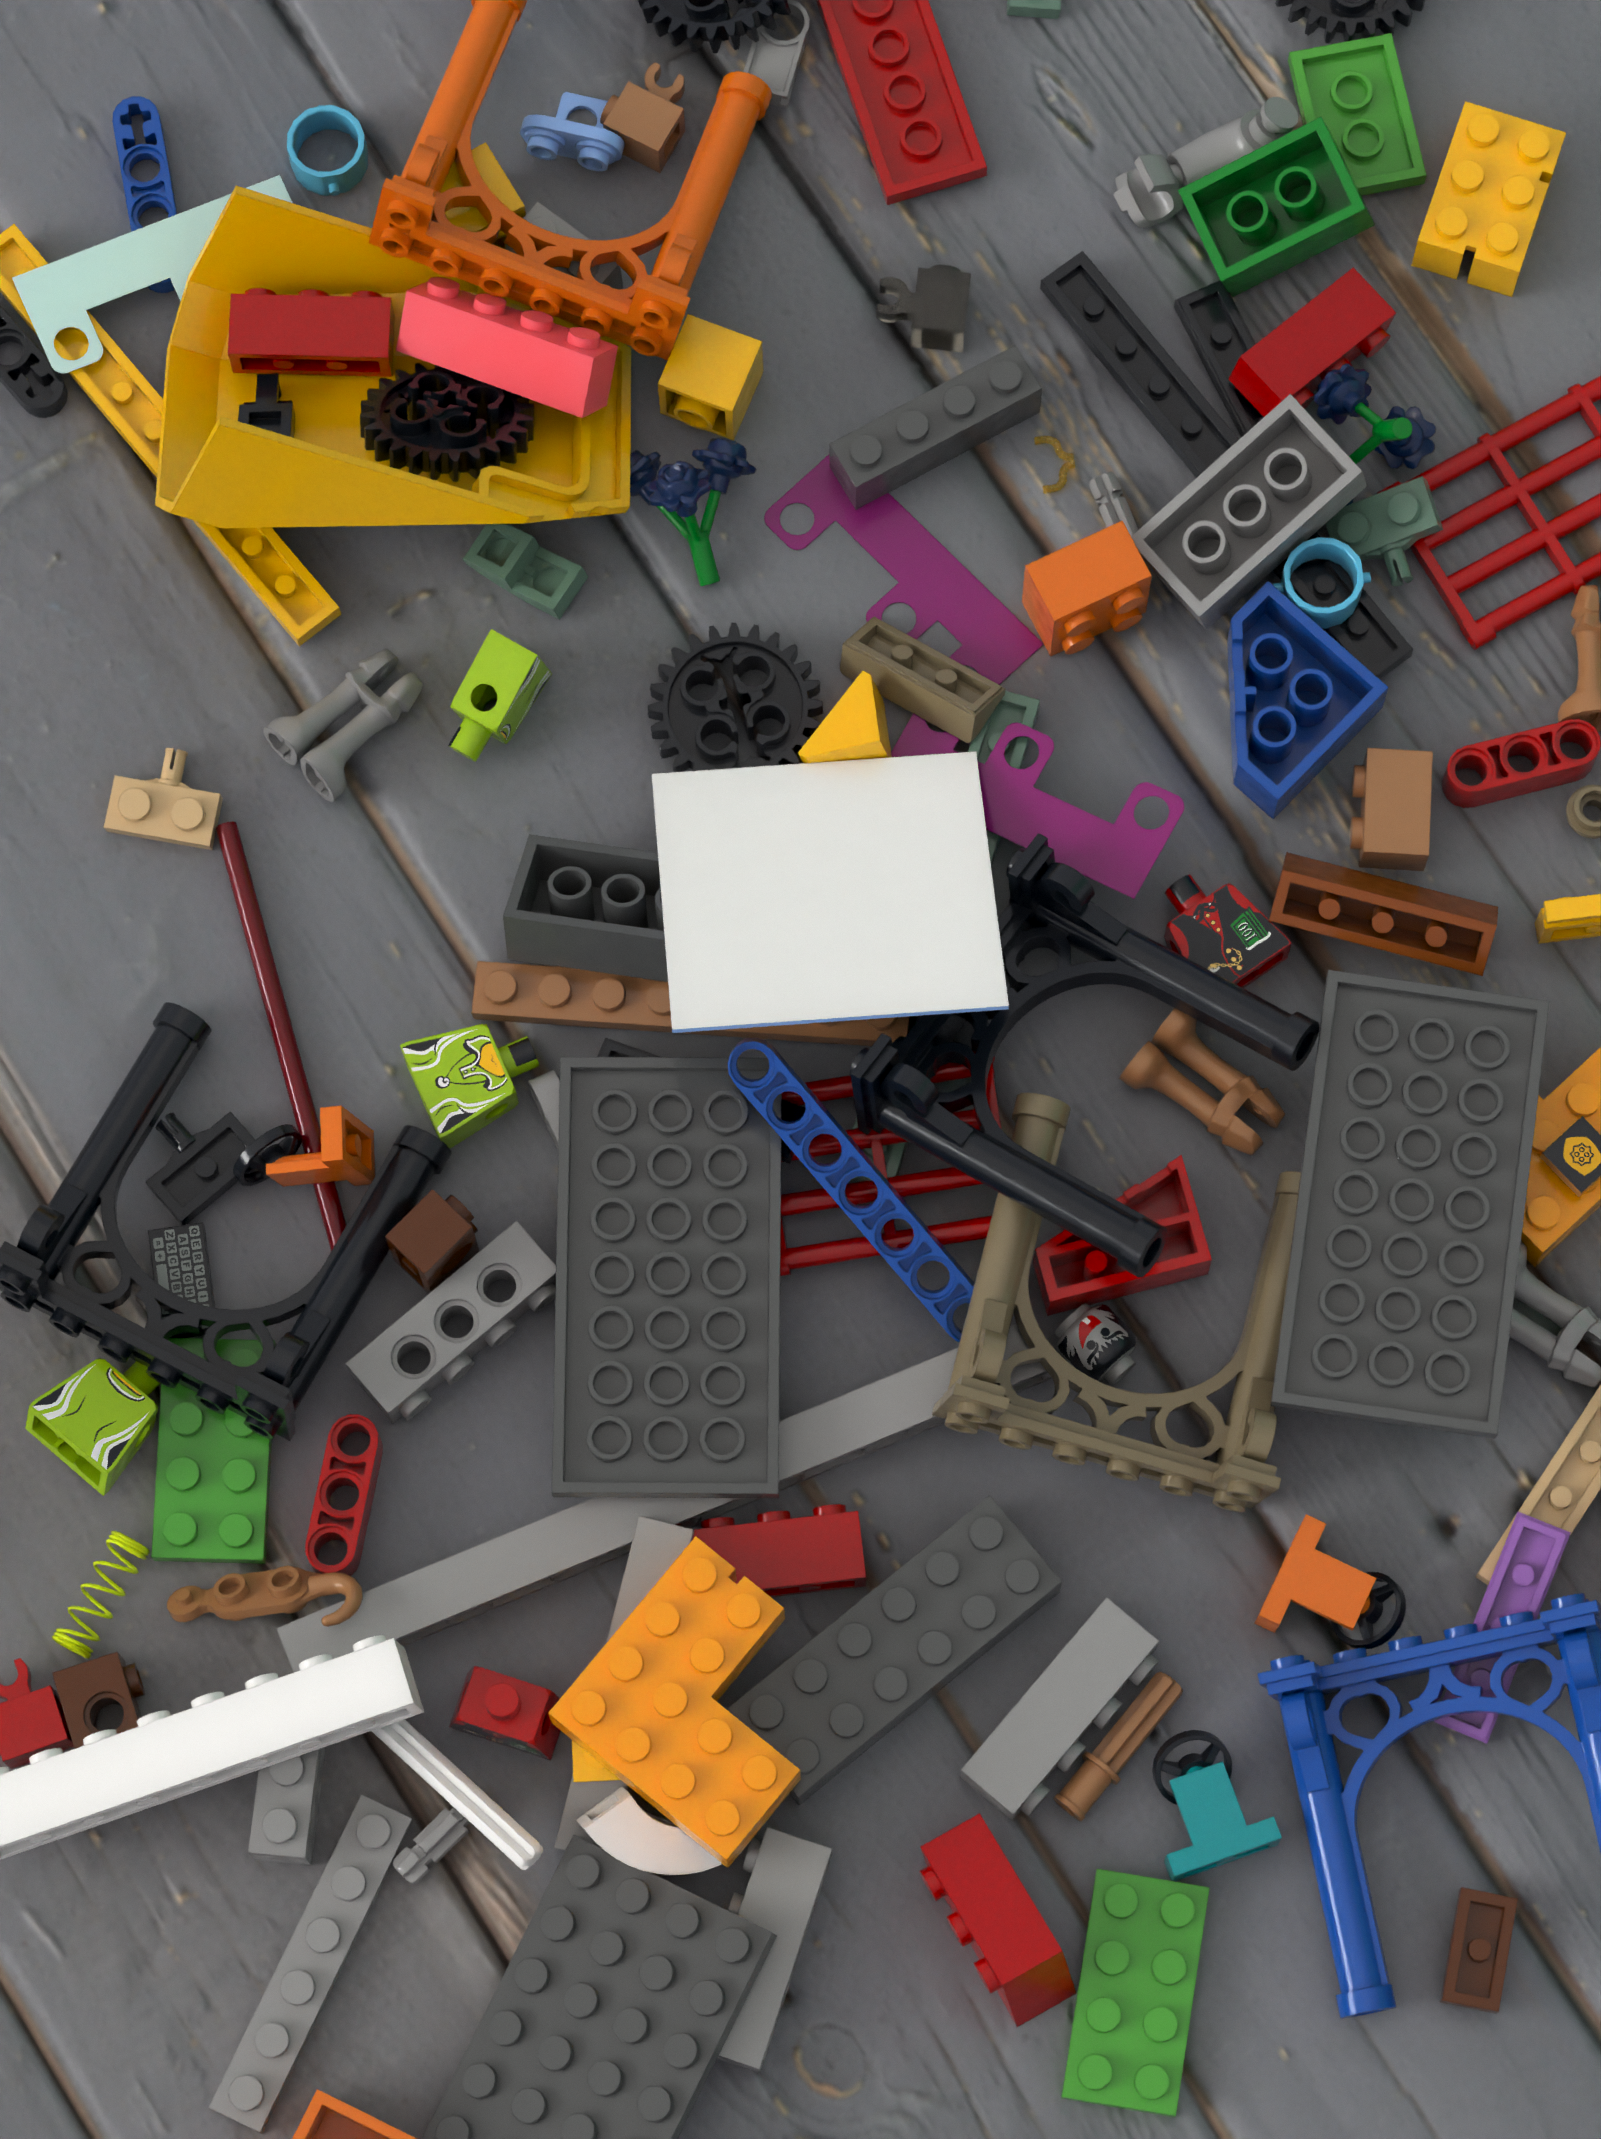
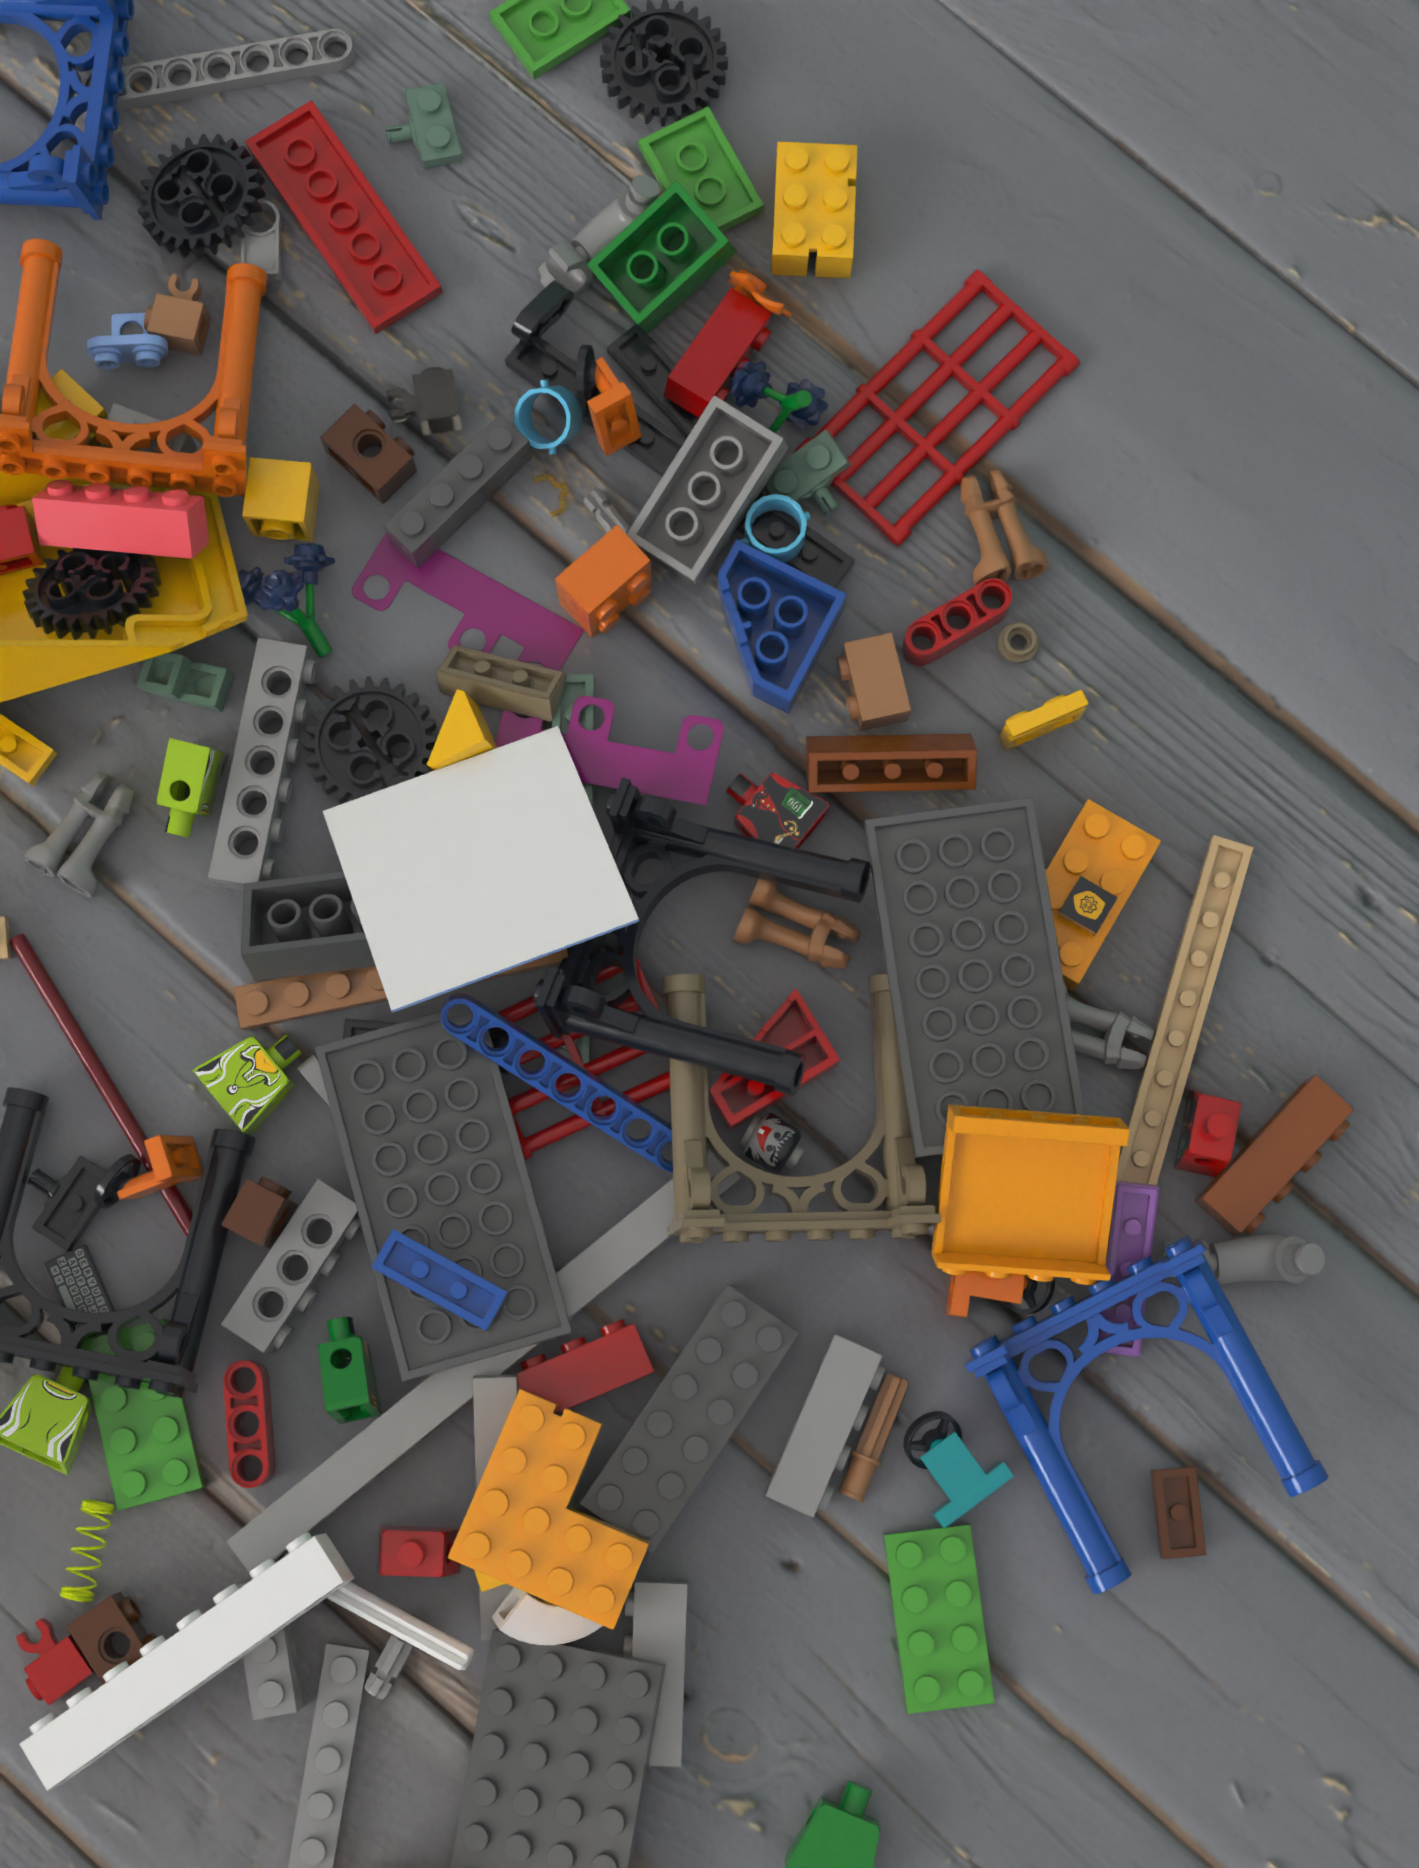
camera: 20 degrees left, 5 degrees up
medium nougat piece [167,1566,363,1627] -> none
red wedge [919,1813,1077,2027] -> none
none -> light grey brick [208,638,317,890]
none -> green torso [318,1317,382,1424]
none -> reddish brown brick [320,403,417,504]
none -> blue plate [371,1229,509,1332]
none -> black beam [511,280,574,346]
none -> medium azure piece [514,379,583,454]
none -> orange piece [576,345,642,456]
none -> orange plate [728,269,792,317]
none -> light orange panel [931,1104,1130,1285]

